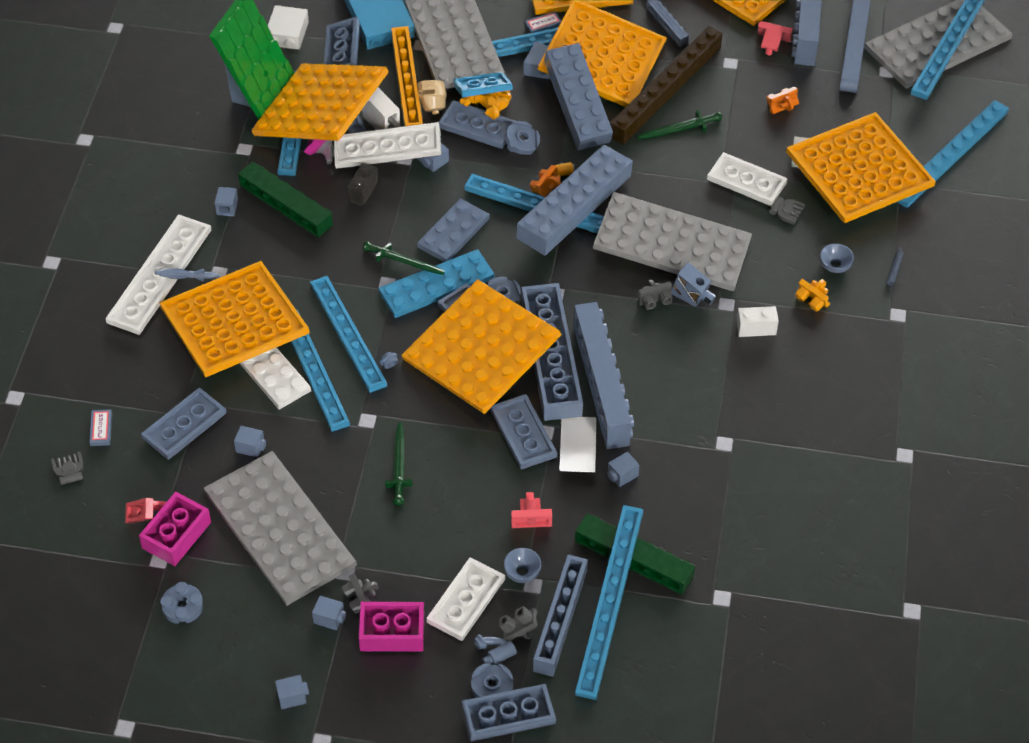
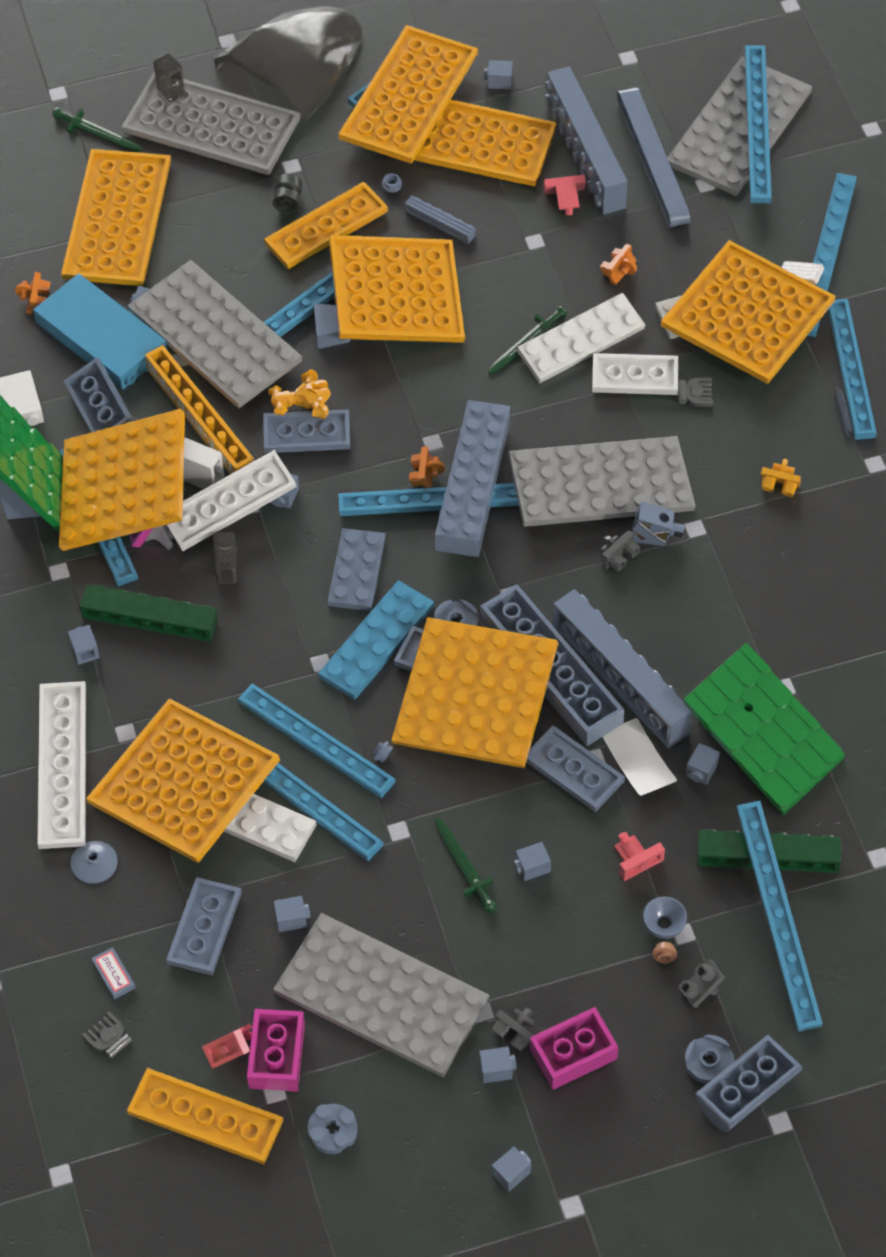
camera: 25 degrees left, 5 degrees up
sand blue piece [155,268,220,281] -> none
dark green sword [363,241,445,275] -> none
tan helmet [417,80,446,115] -> none
white plate [426,557,505,641] -> none
dark azure tile [453,72,513,97] -> none
sand blue plant [474,634,517,665] -> none
sand blue plate [505,121,540,155] -> none
tile [525,12,562,33] -> none
sand blue brick [533,555,588,677] -> none
sand blue brick [544,43,613,151] -> none
light orange hinge [555,162,574,177] -> none
dark brown brick [610,26,723,145] -> none
white brick [736,306,779,337] -> none
sand blue piece [820,243,854,273] -> none
none -> sand blue dish [71,841,118,884]
none -> light orange plate [127,1068,283,1164]
none -> sand blue brick [513,842,551,881]
none -> white plate [517,293,645,383]
none -> nougat plate [653,942,677,964]
none -> green piece [683,643,845,815]
none -> white tile [782,261,824,285]
none -> dark azure tile [828,299,877,440]

